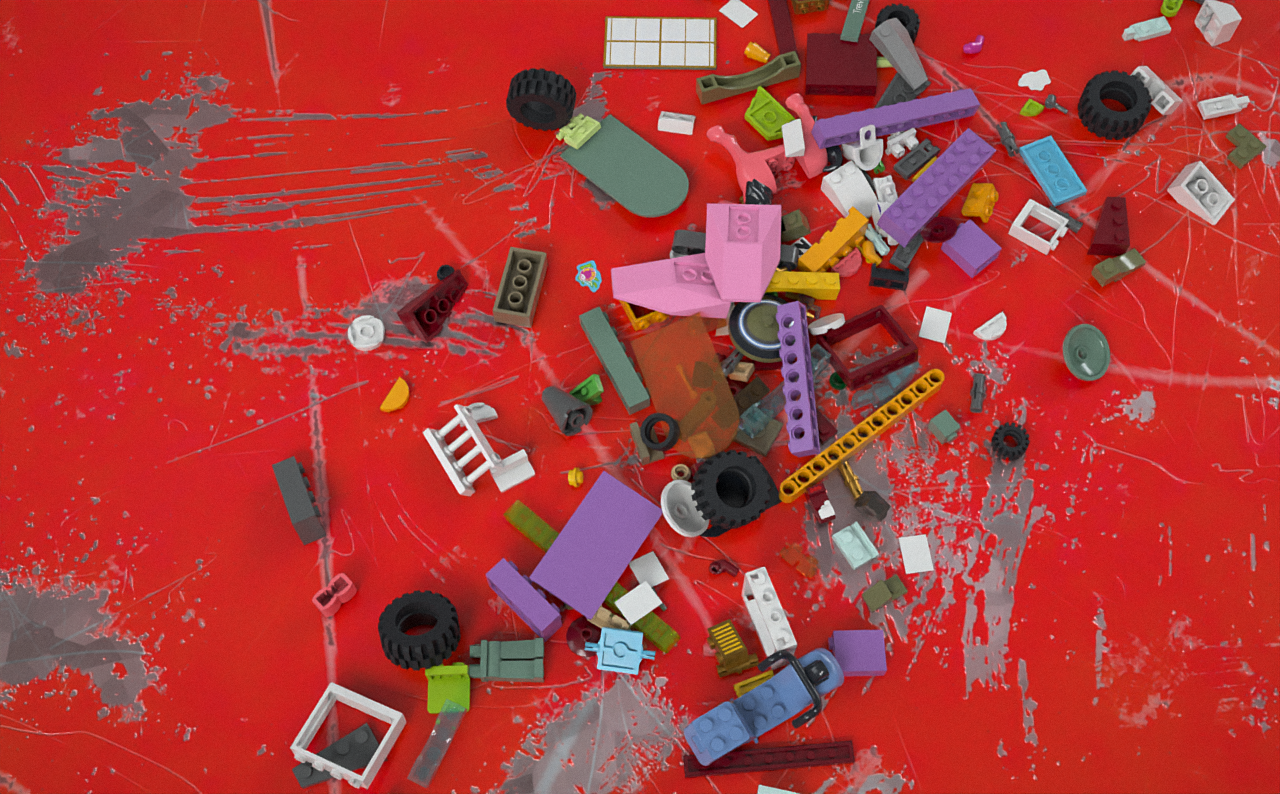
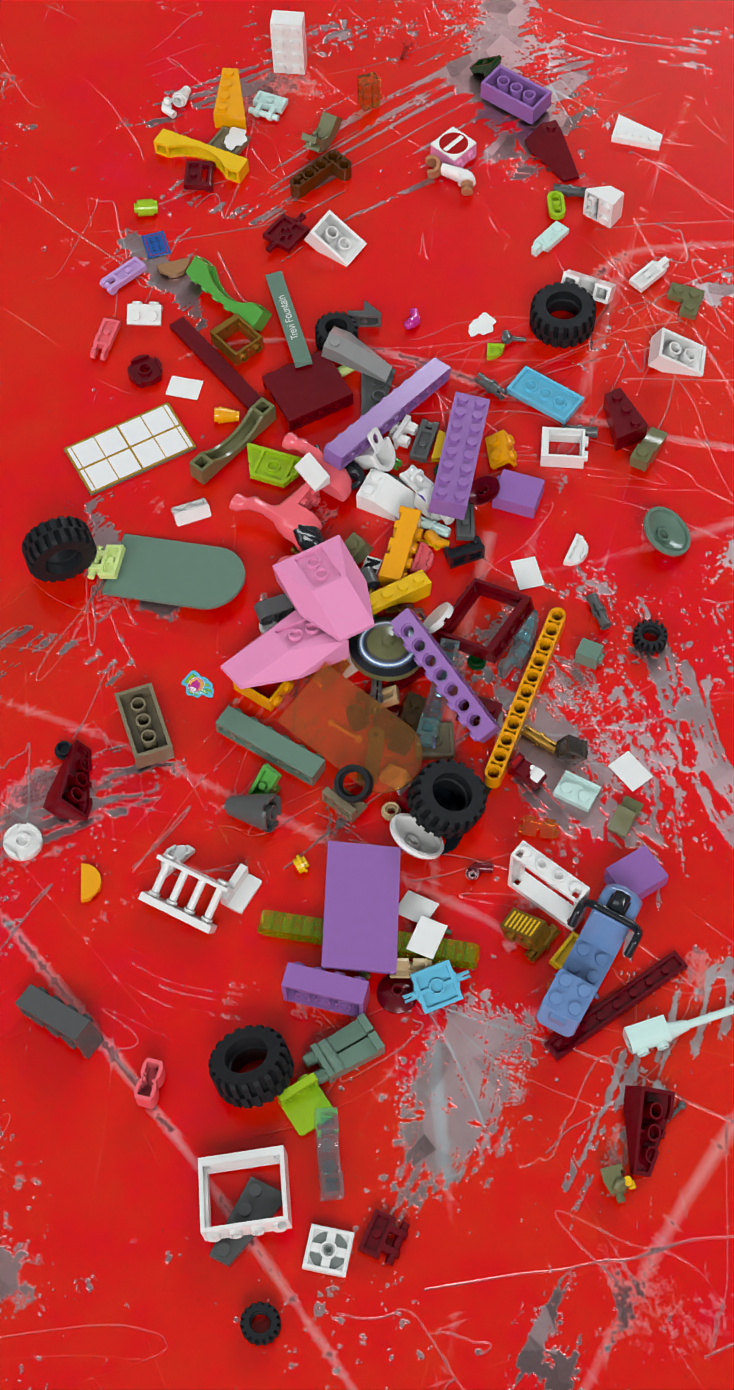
camera: 30 degrees left, 5 degrees down
none -> dark grey slope [347,301,381,327]

